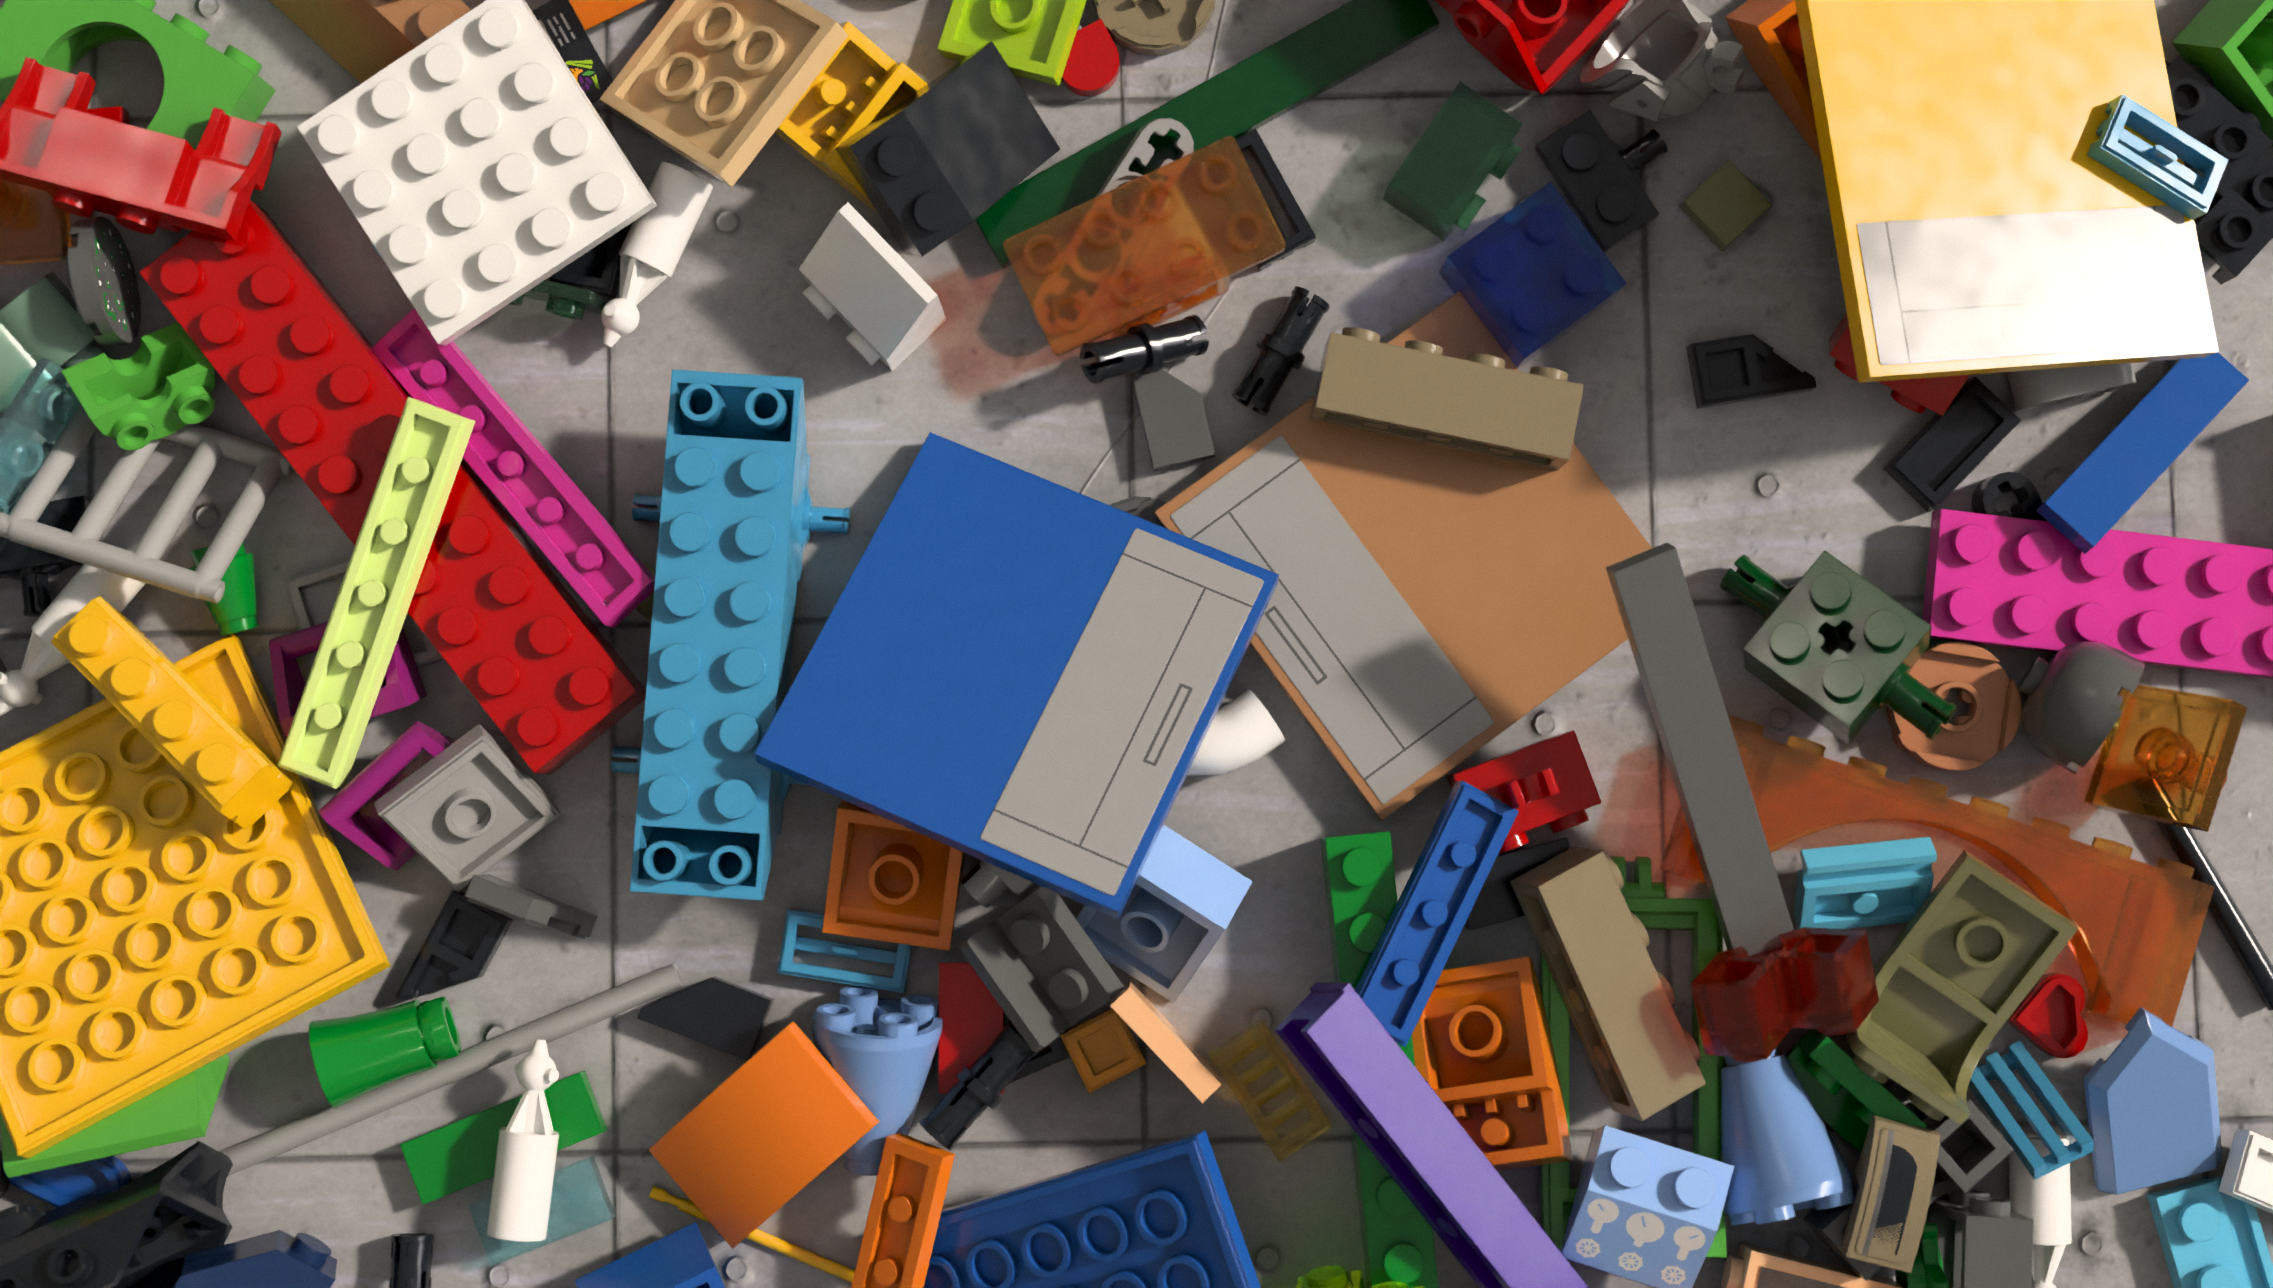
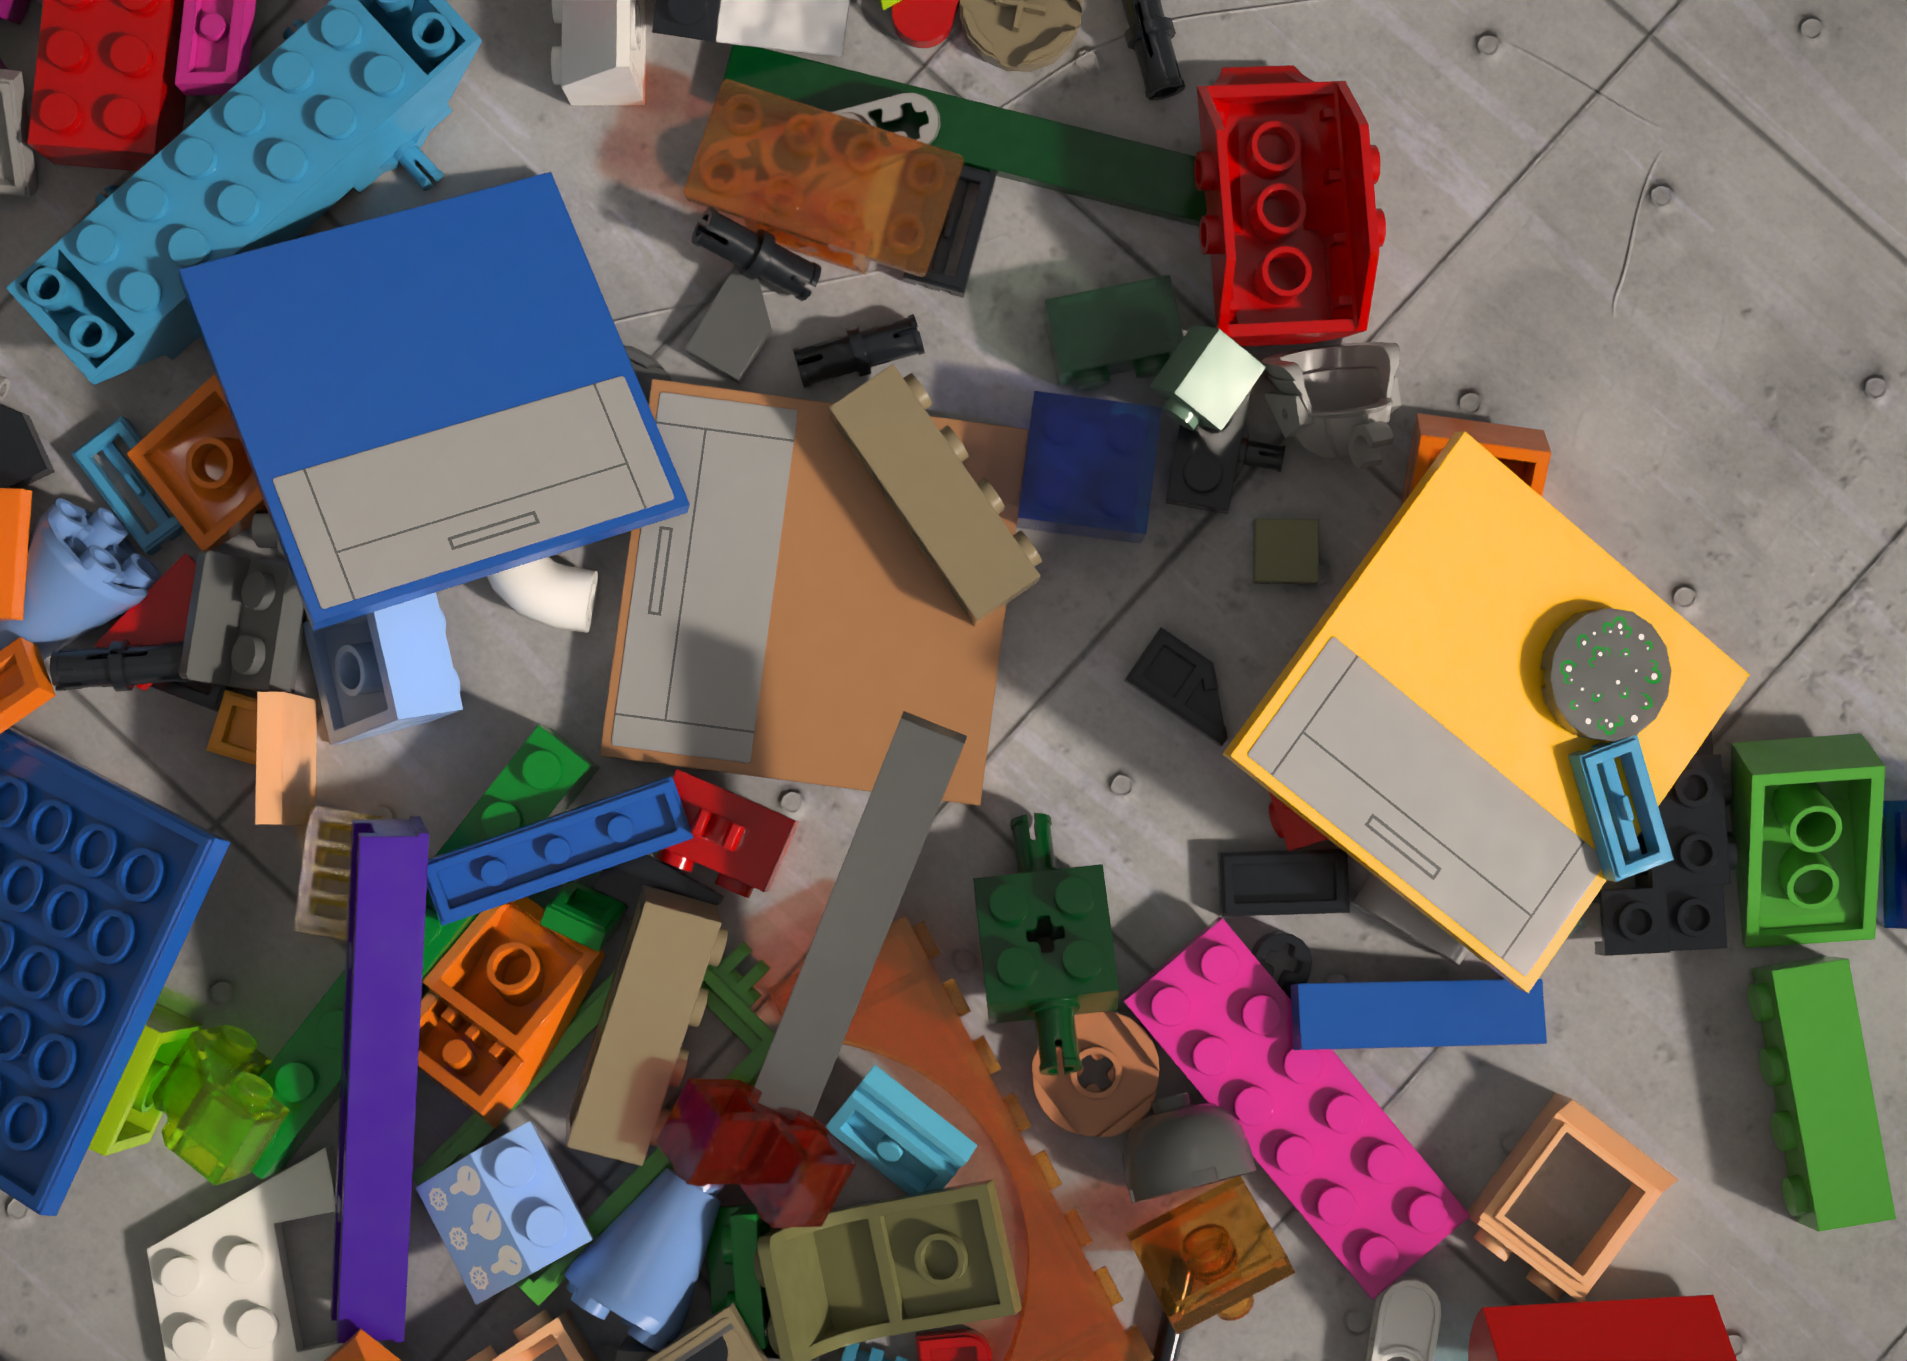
camera: 45 degrees right, 0 degrees up
none -> green tile [540,880,627,952]
none -> brick [1149,324,1266,431]
none -> dark grey tile [1541,608,1672,742]

